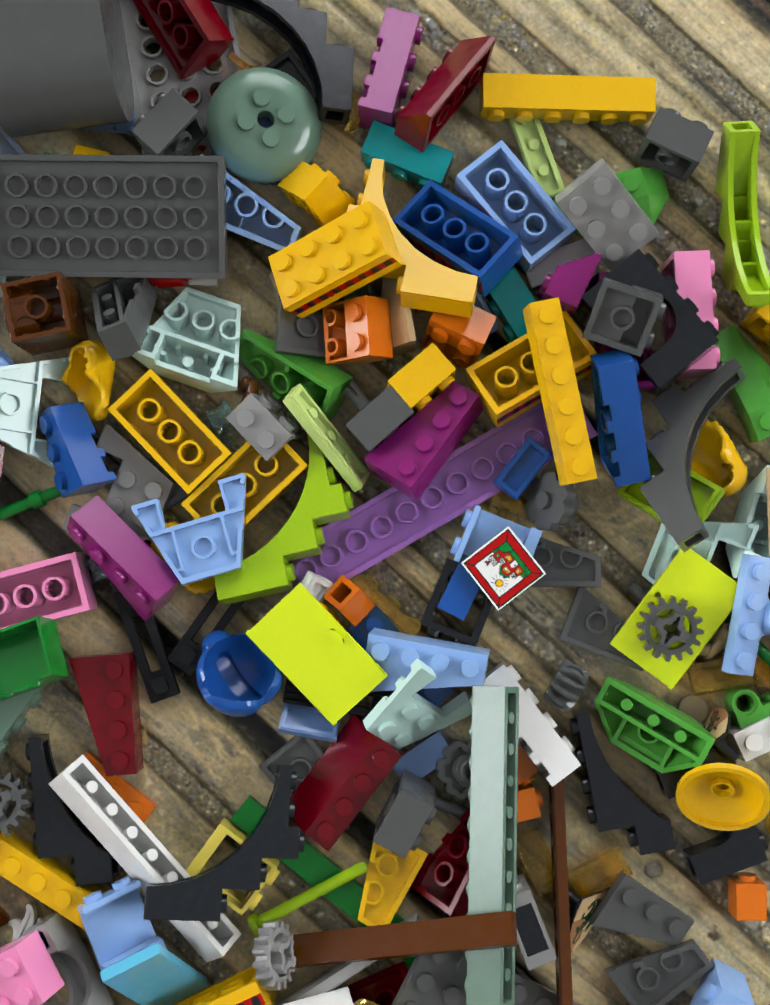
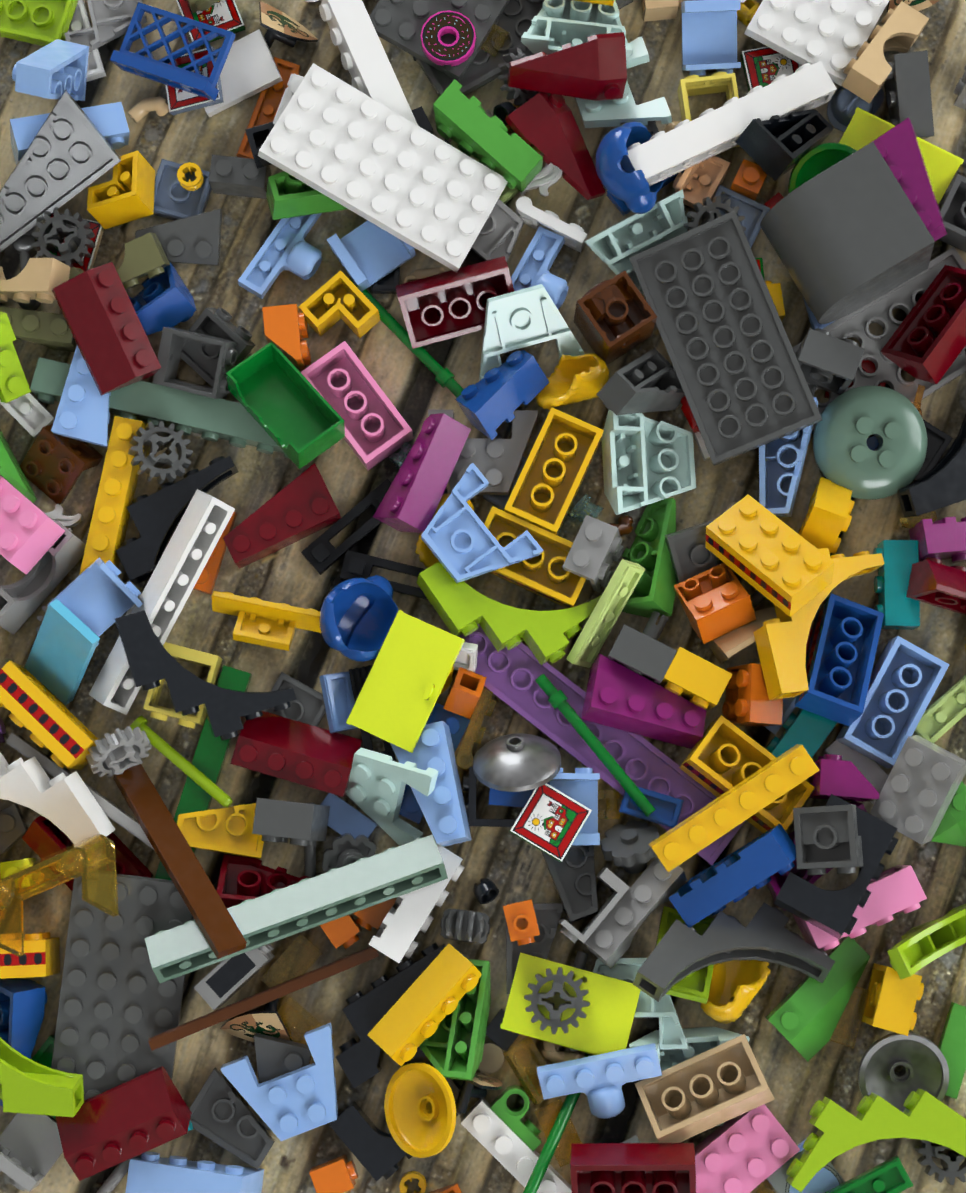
camera: 65 degrees right, 5 degrees down
none -> yellow bracket [211,591,321,651]
none -> light blue wing [220,1023,338,1141]
none -> yellow brick [367,943,482,1067]
none -> flat silver dish [473,733,561,792]
none -> black hinge [473,878,499,904]
none -> black tile [486,1008,520,1051]
none -> orange brick [503,899,540,946]
none -> green bar [535,674,656,817]
none -> light grey panel [559,867,630,943]
none -> light grey arch [585,857,687,969]

